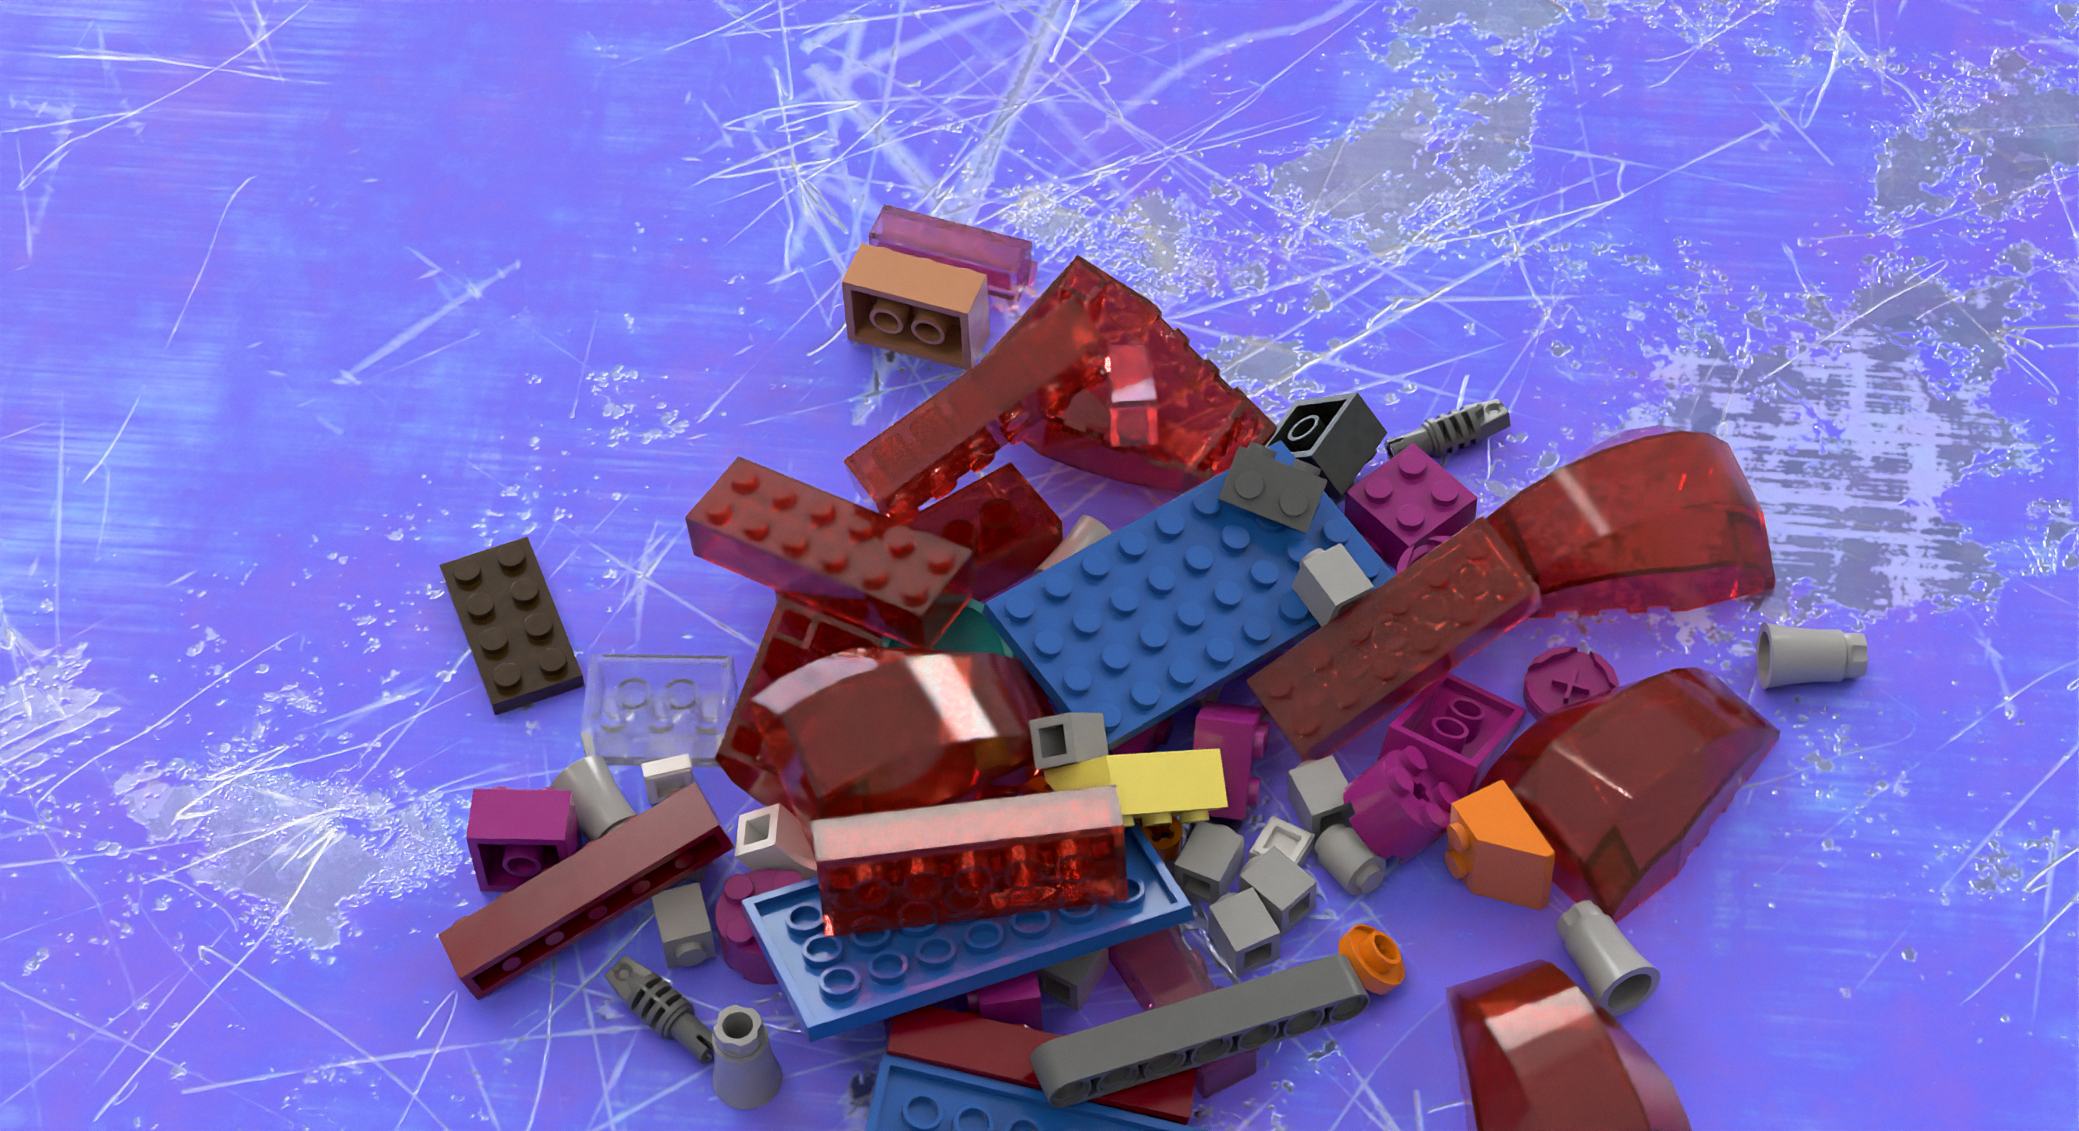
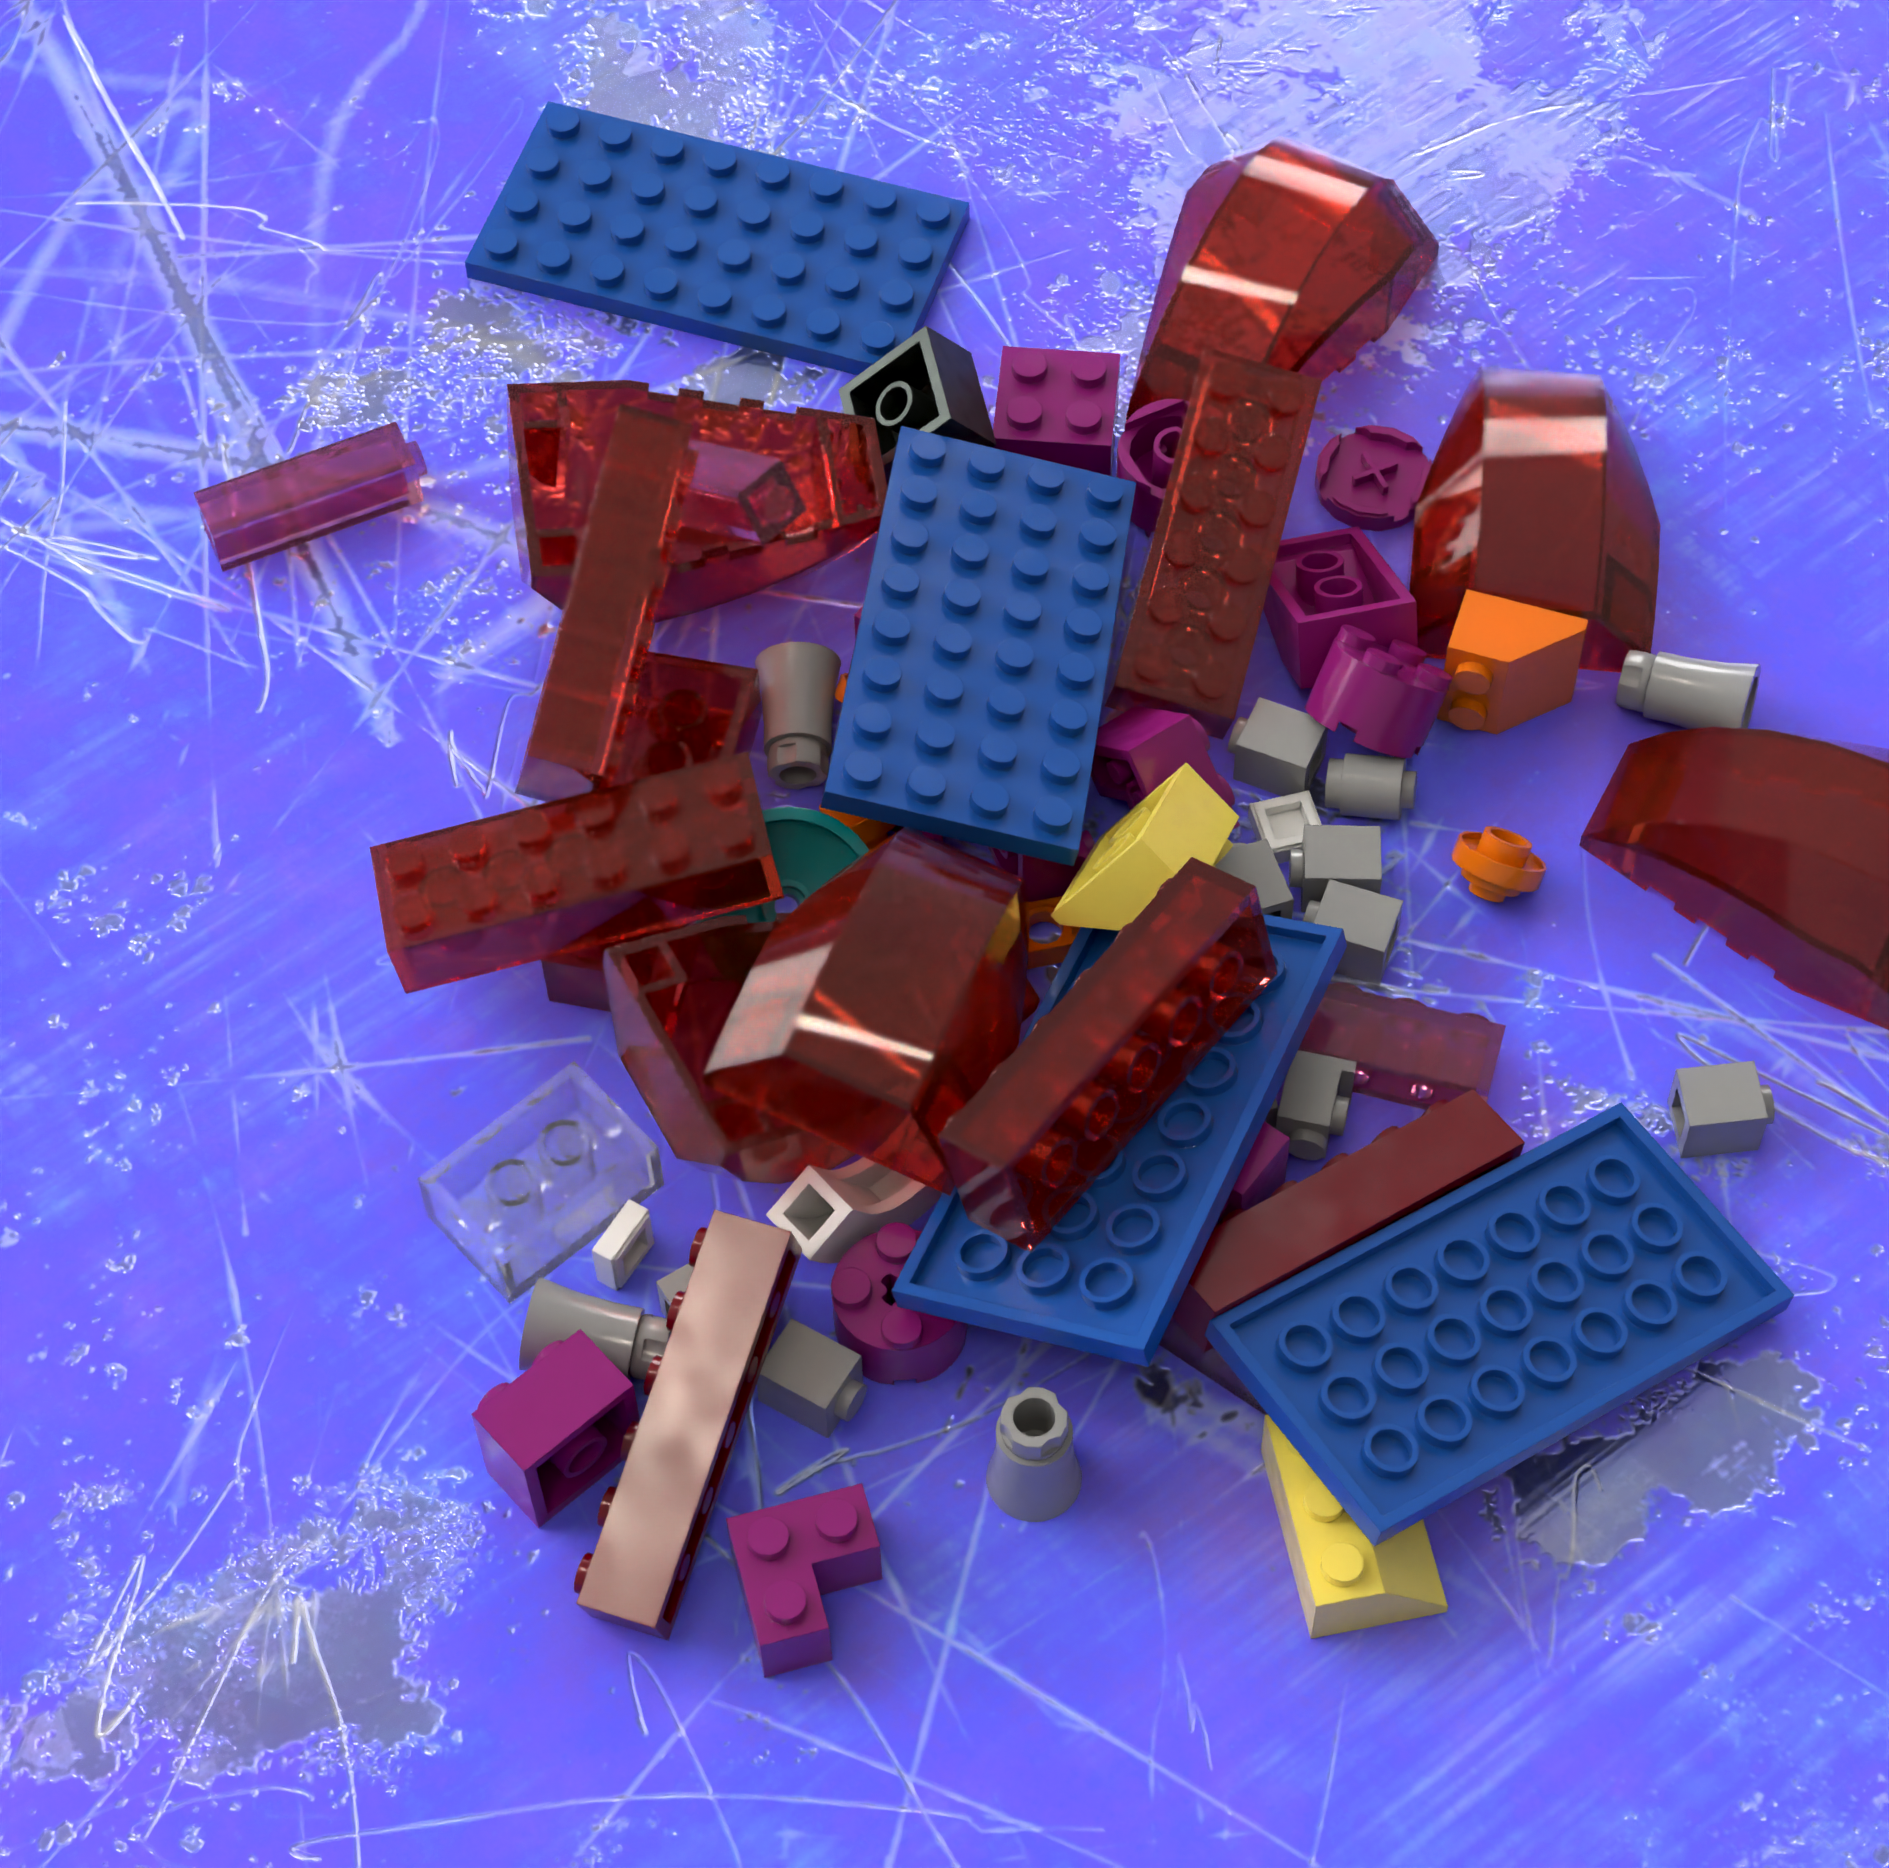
camera: 45 degrees left, 5 degrees up
dark brown plate [439,536,585,716] -> none
dark grey hinge [605,955,714,1064] -> none
brick [842,243,990,372] -> none
light grey brick [1029,713,1109,770] -> none
dark grey beam [1029,954,1370,1108] -> none
dark grey bracket [1218,442,1328,534] -> none
light grey brick [1292,543,1374,630] -> none
dark grey hinge [1384,399,1511,460] -> none
light grey plant [1756,622,1868,689] -> none
none -> blue plate [465,101,970,375]
none -> magenta brick [726,1483,883,1678]
none -> light grey brick [1276,1050,1357,1160]

